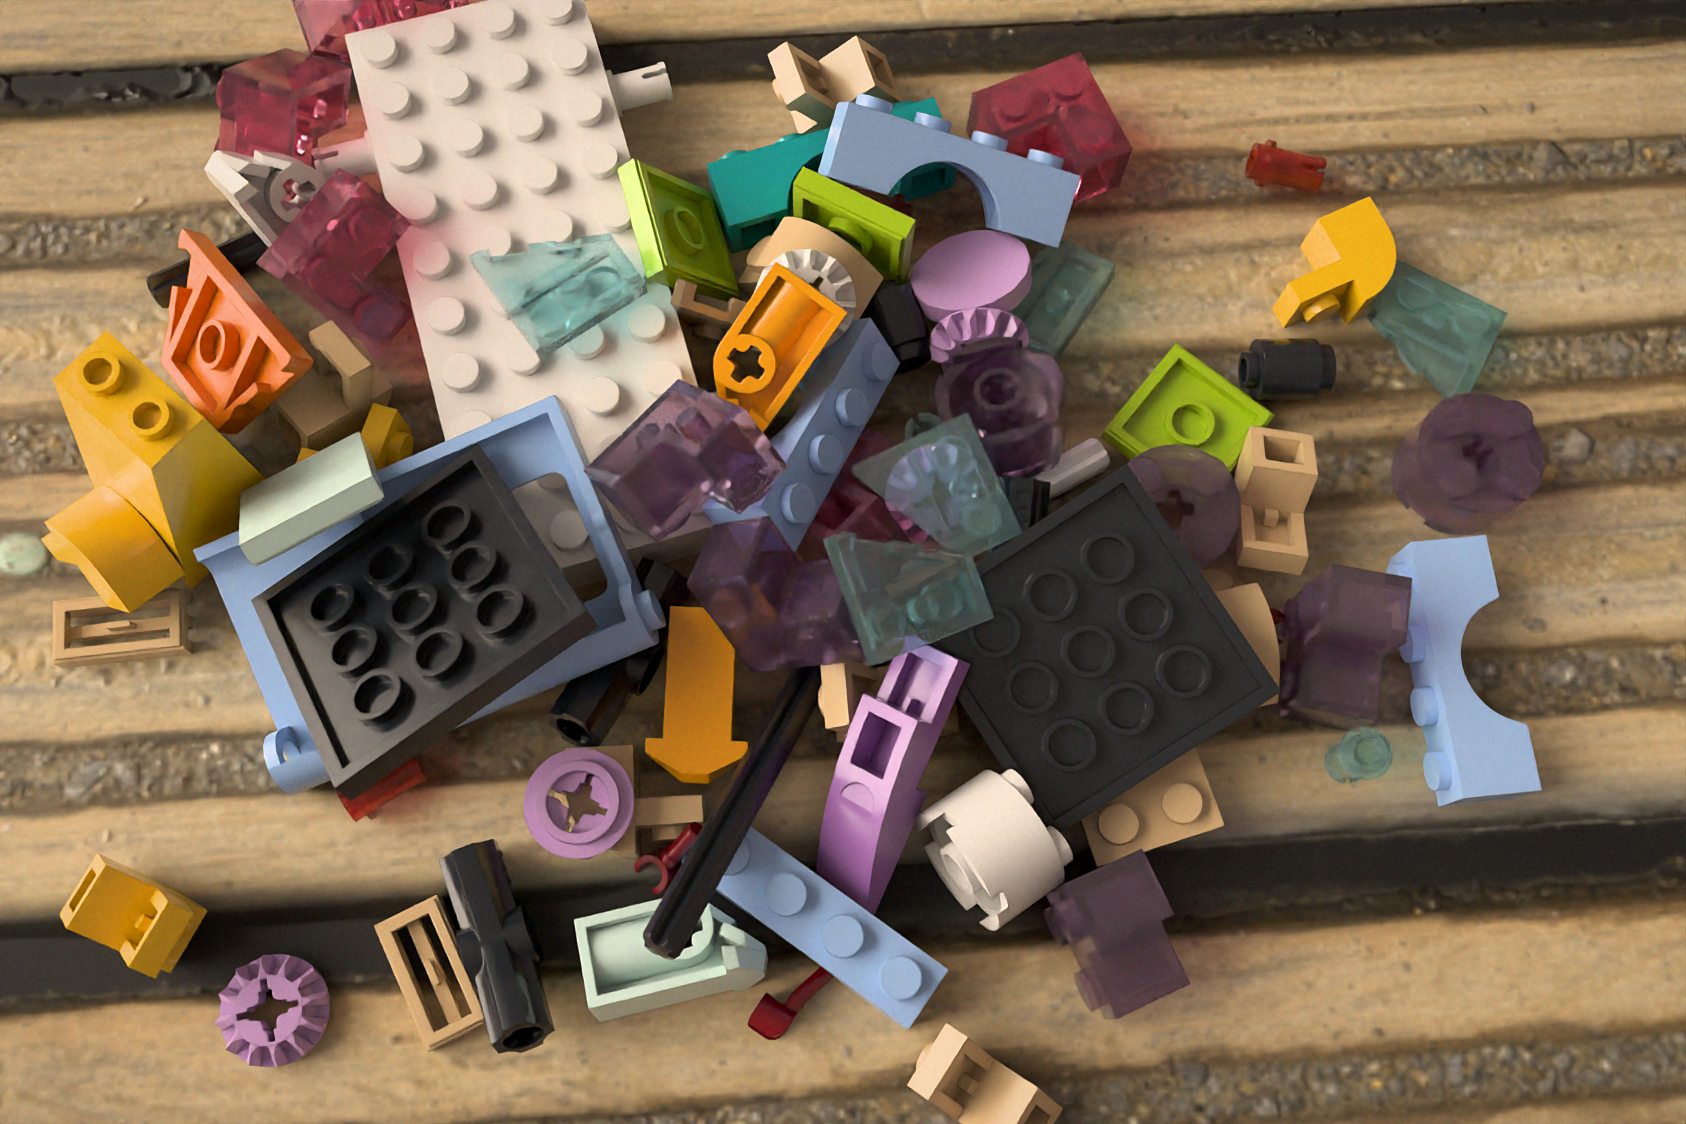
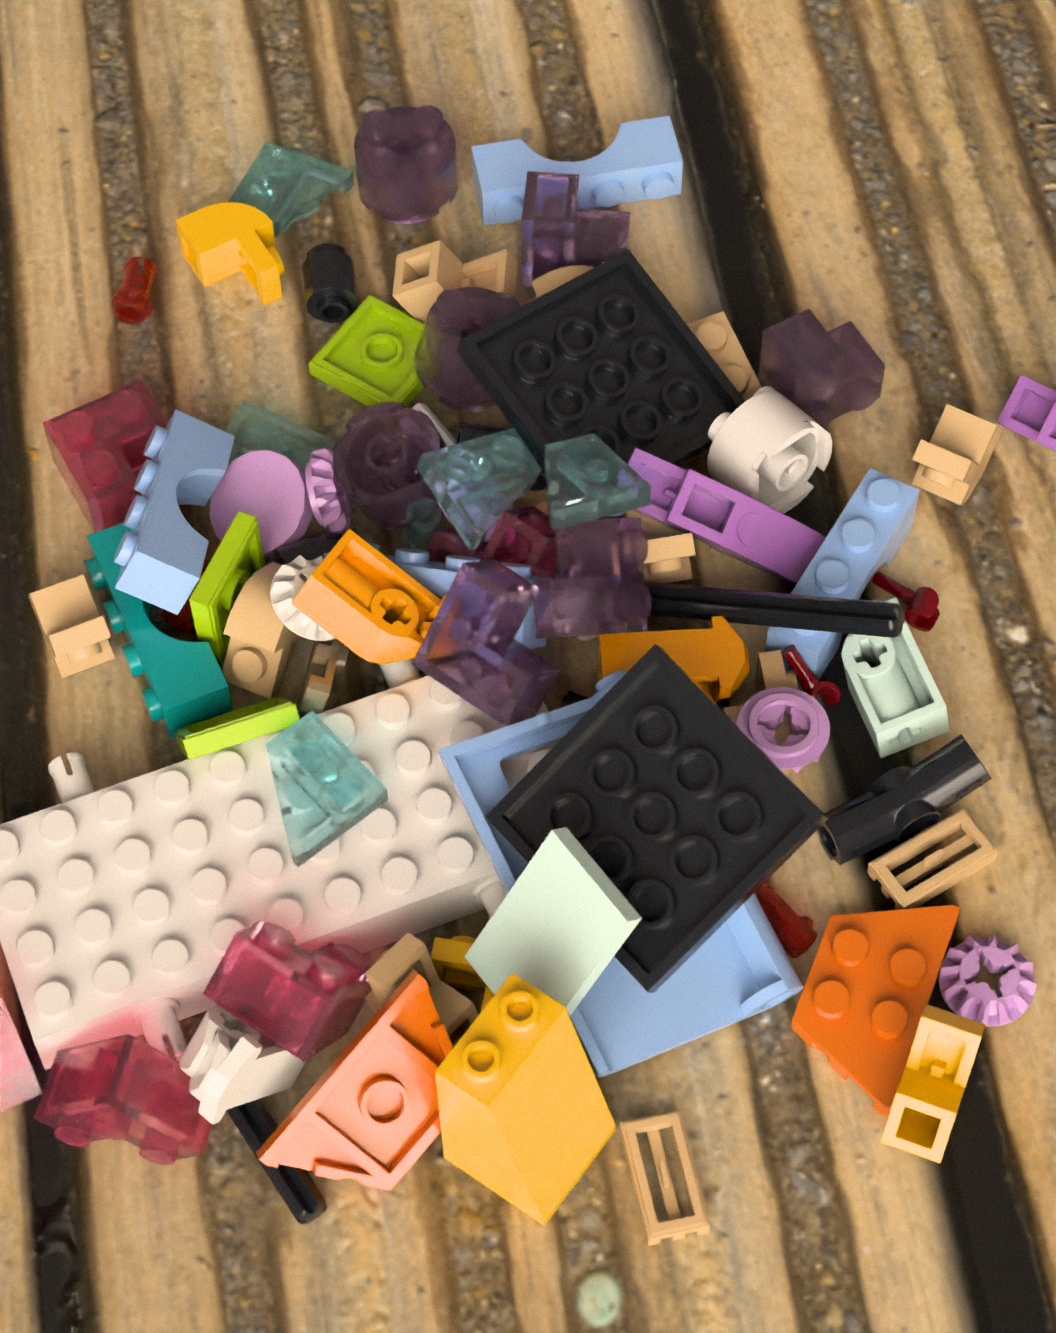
camera: 90 degrees left, 15 degrees down
yellow brick [41,484,186,613] -> none
clear light blue pin [1324,726,1393,783] -> none
none -> orange wing [791,905,961,1117]

